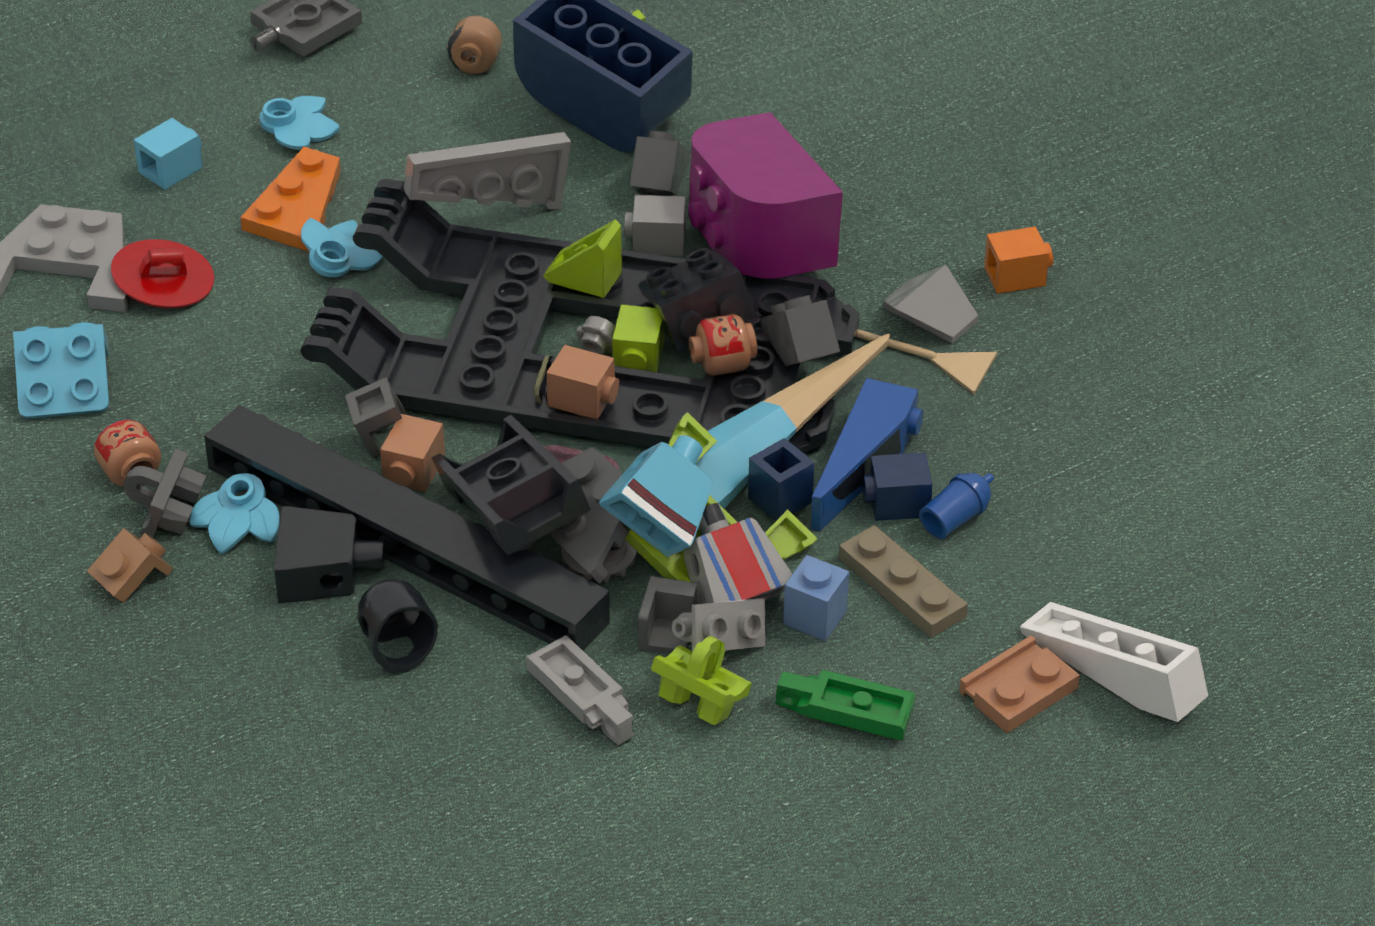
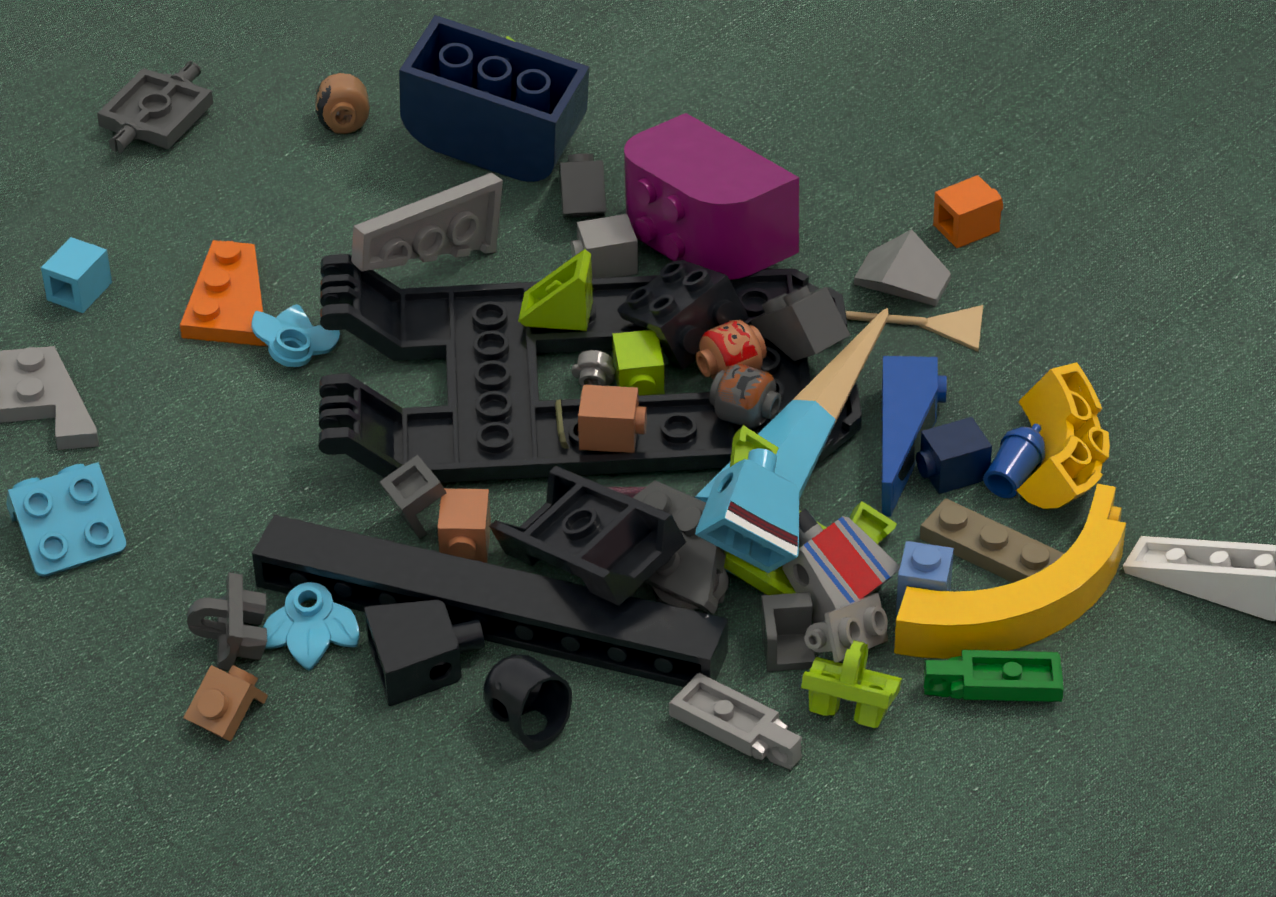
camera: 15 degrees left, 0 degrees up
nougat head [94,419,161,486] -> none
red shield [111,239,214,308] -> none
medium azure plate [259,96,340,150] -> none
dark blue brick [748,438,815,521] -> none
nougat plate [959,635,1080,733] -> none
none -> dark grey head [709,364,781,430]
none -> yellow arch [894,483,1126,659]
none -> yellow brick [1016,362,1110,509]

